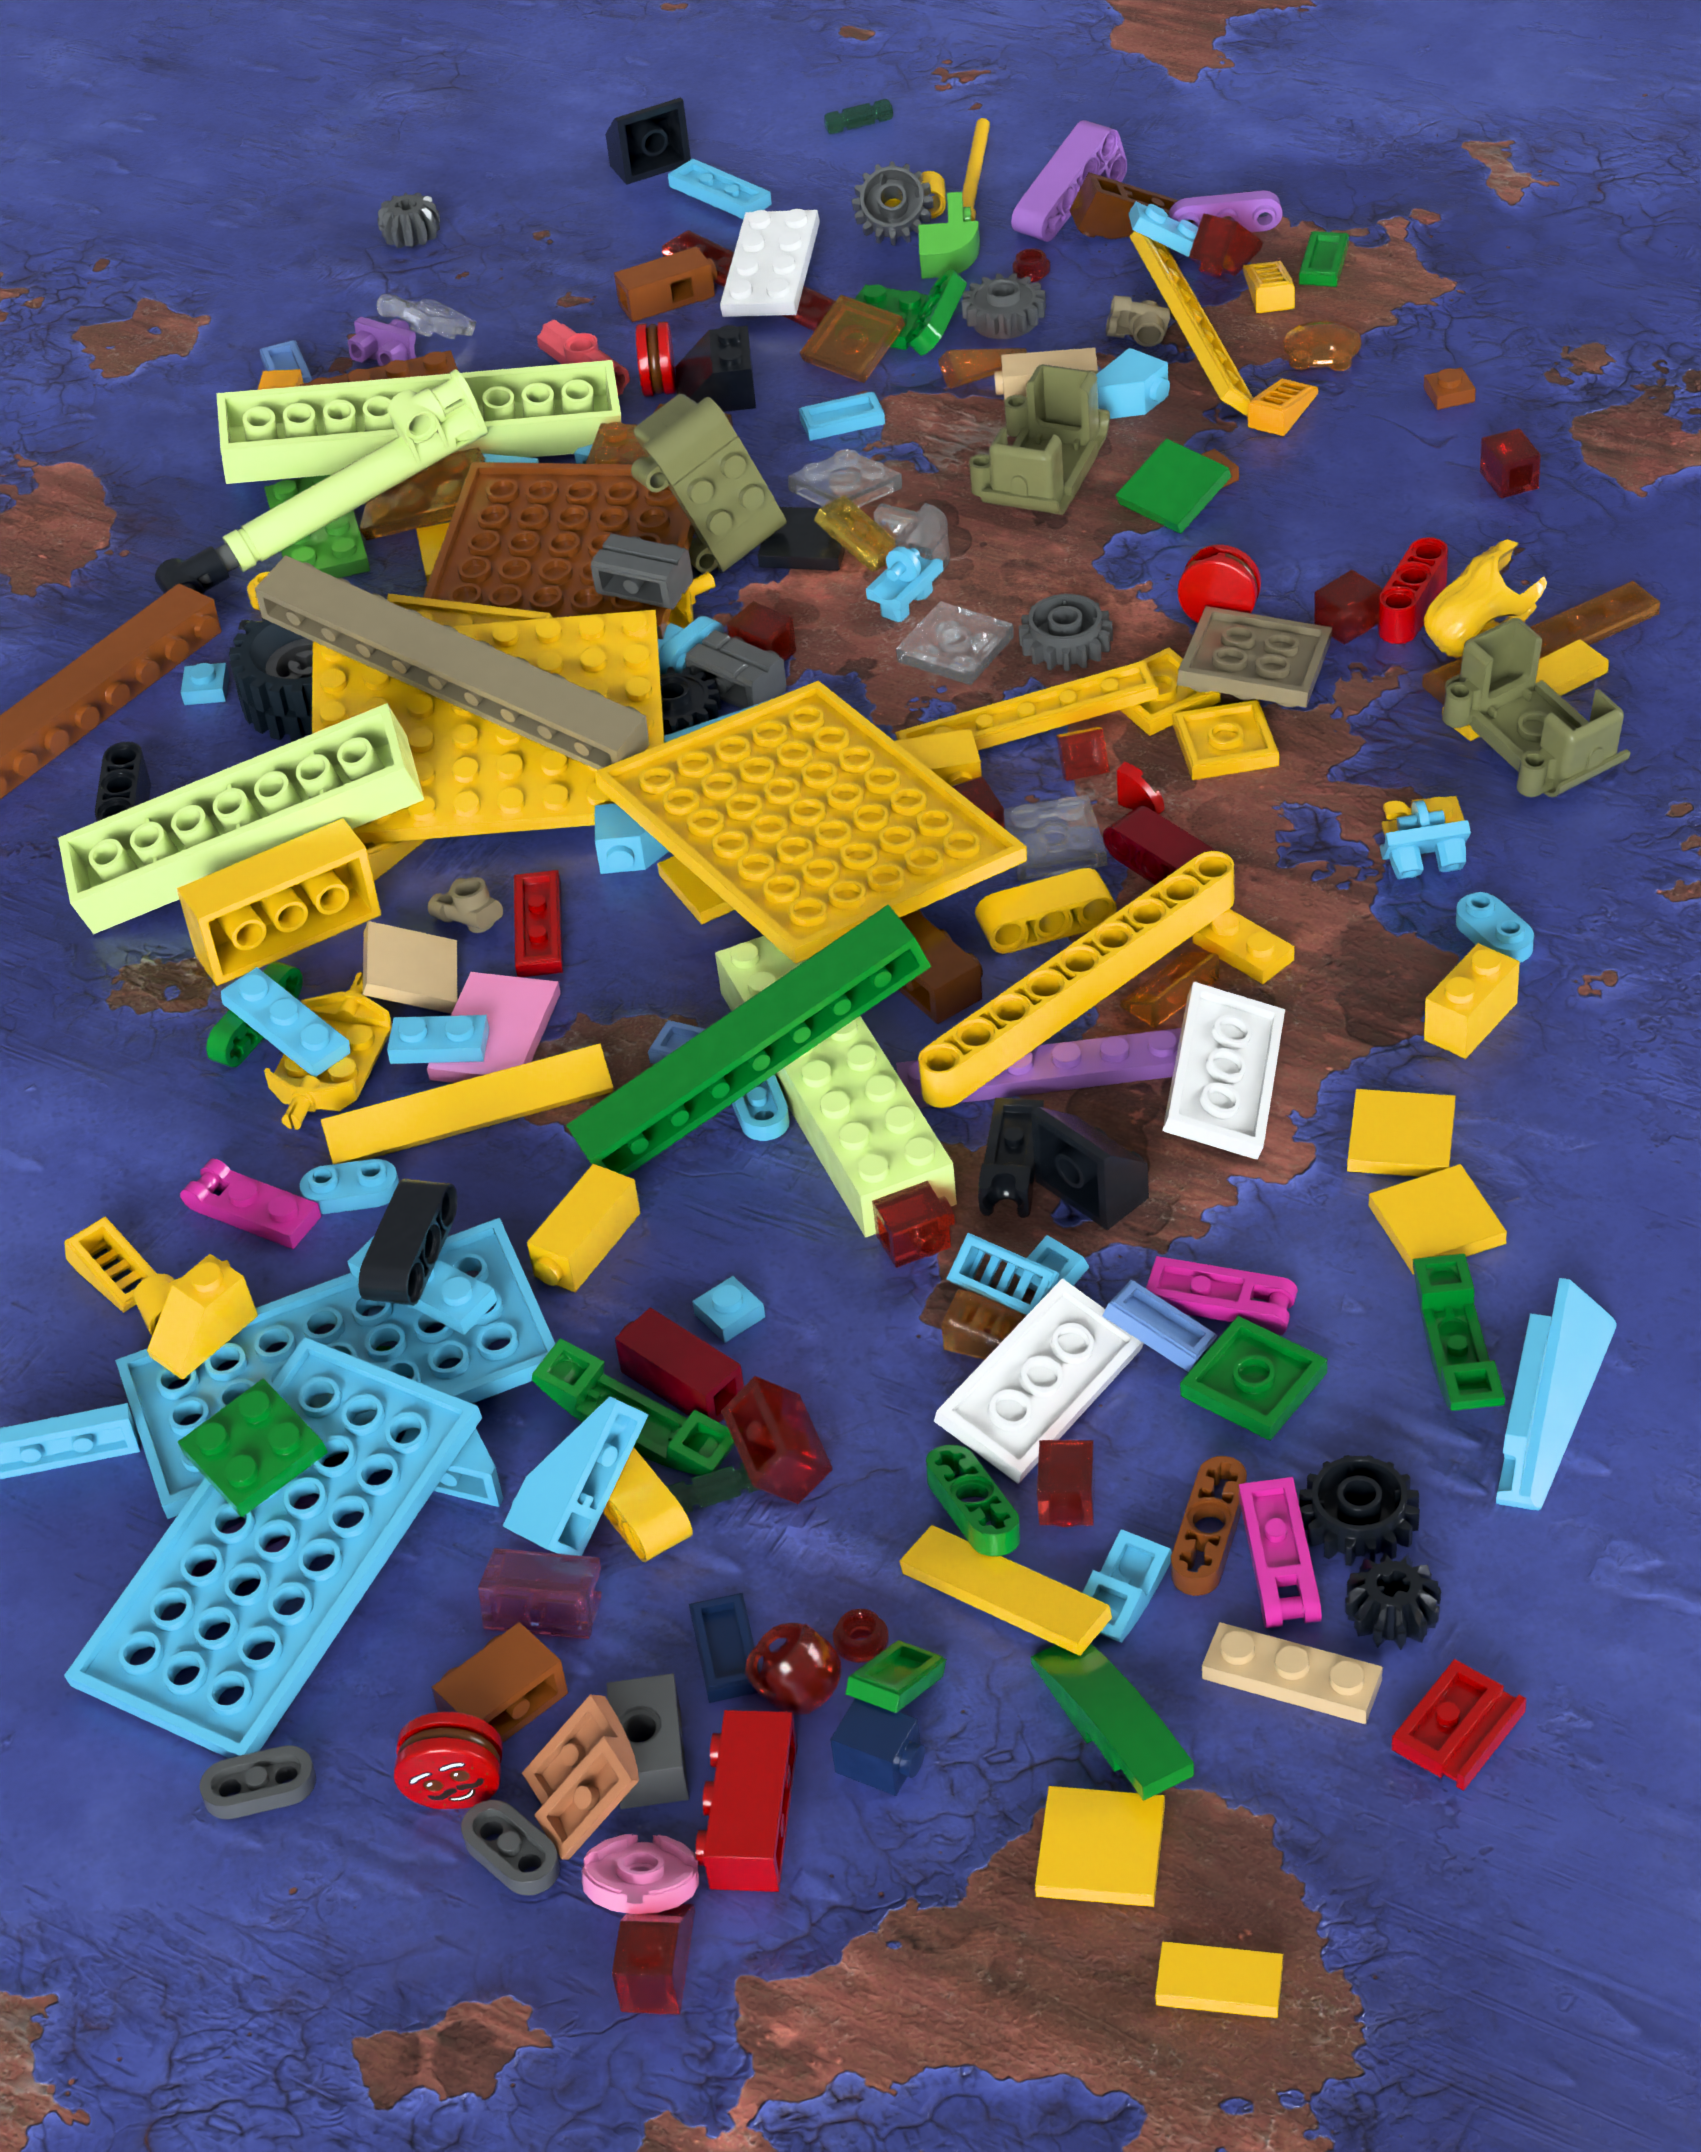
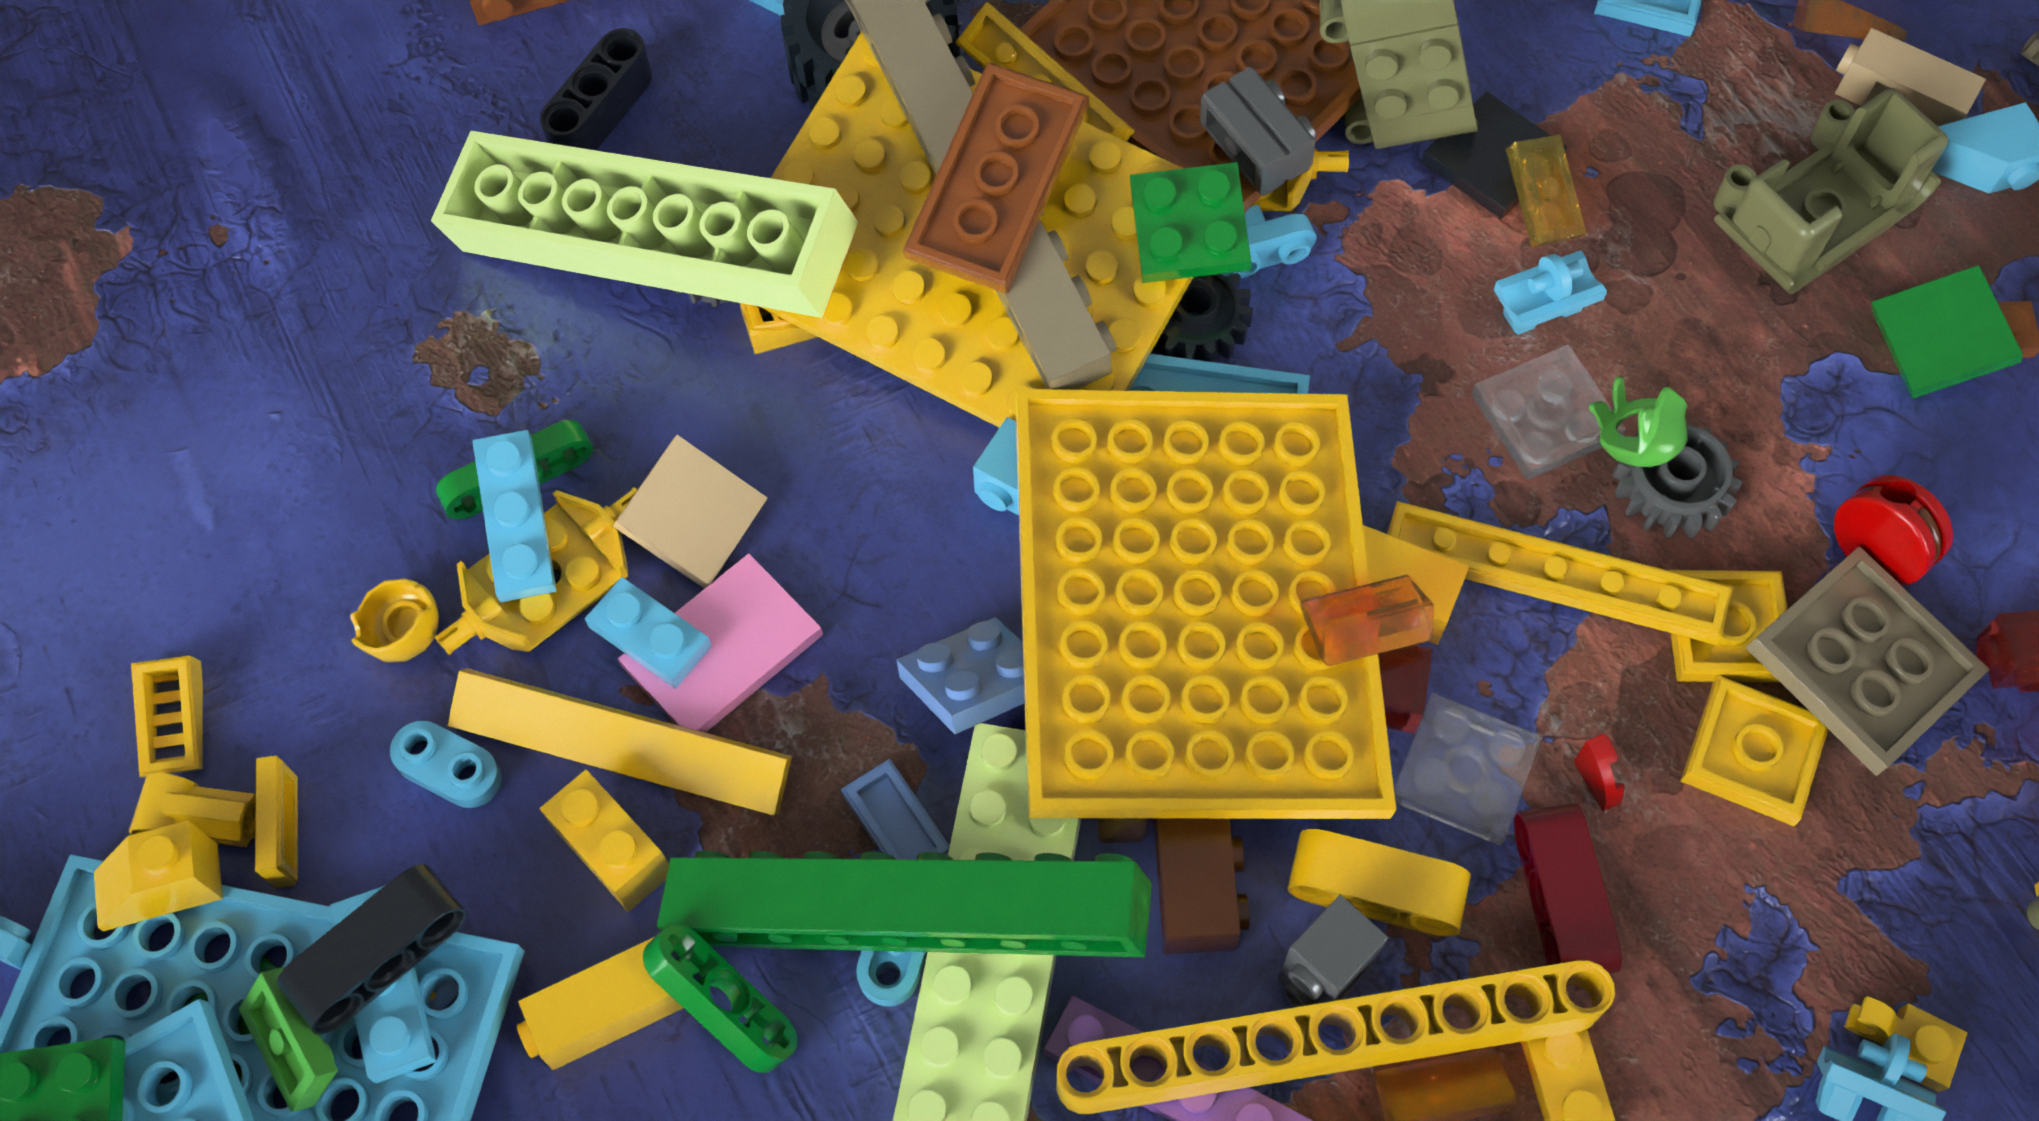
camera: 30 degrees right, 20 degrees up
yellow brick [176,818,381,986] -> none
dark pink plate [180,1158,322,1249] -> none
dark tan plate [428,877,503,933] -> none
red tile [514,870,563,977] -> none
dark grey brick [685,630,787,709] -> none
clear red brick [726,601,796,661] -> none
clear plate [788,449,902,515] -> none
clear brick [873,503,950,583] -> none
clear red tile [1056,727,1110,781] -> none
none -> bright green plate [239,967,338,1113]
none -> yellow tile [255,755,298,889]
none -> yellow hair [350,578,439,663]
none -> yellow brick [539,769,669,912]
none -> green beam [643,924,797,1073]
none -> medium blue plate [896,617,1025,734]
none -> dark orange tile [903,62,1089,294]
none -> green plate [1130,162,1251,283]
none -> dark grey brick [1278,894,1389,1007]
none -> clear orange slope [1300,574,1434,666]
none -> bright green piece [1589,376,1688,467]

